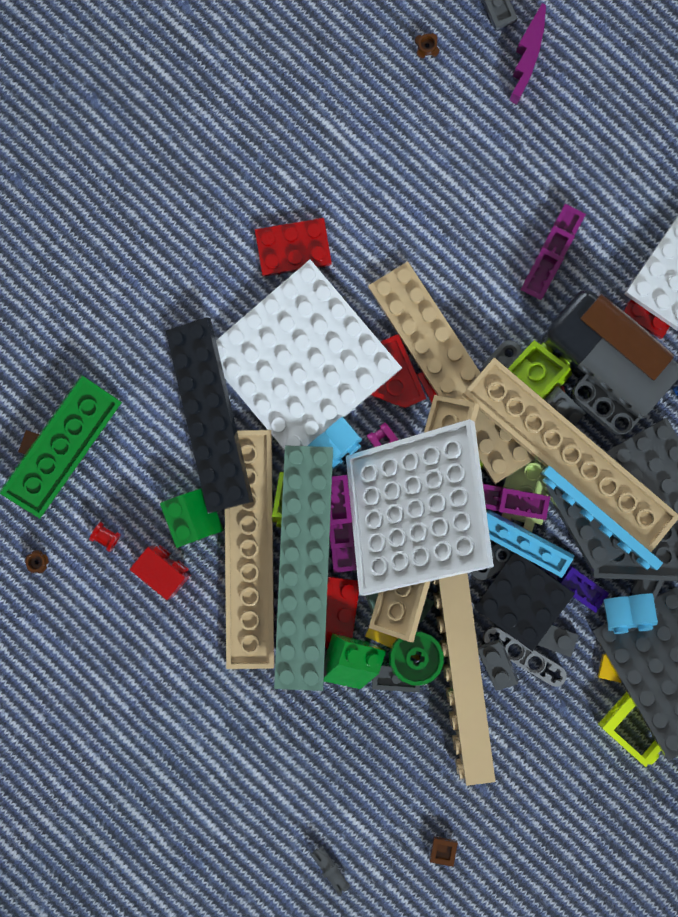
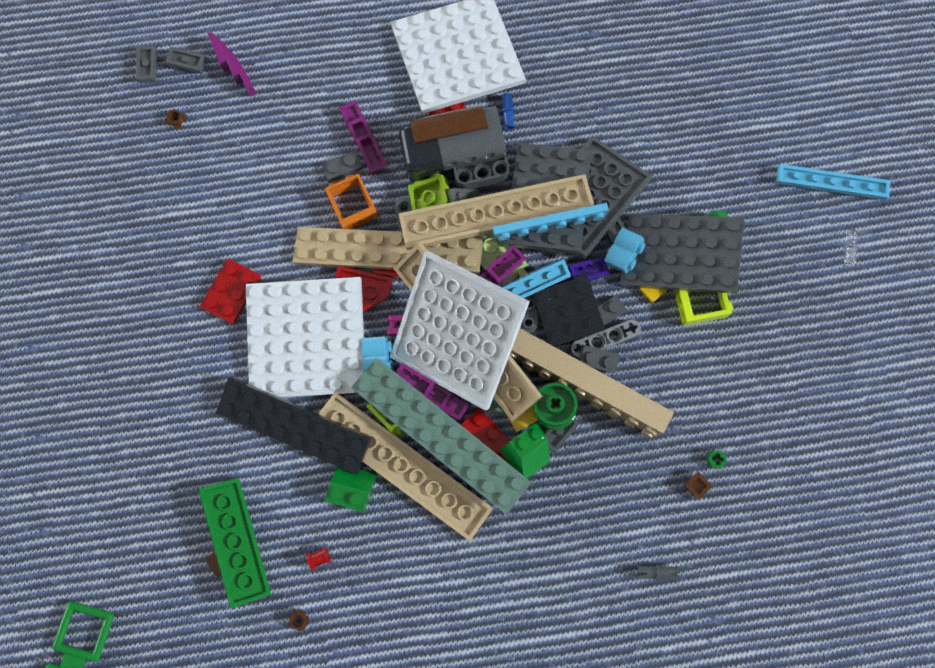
camera: 55 degrees left, 10 degrees down
red brick [129,545,191,600] -> none
none -> dark grey plate [321,151,363,183]
none -> orange window [325,174,378,229]
none -> green bush [707,450,727,469]

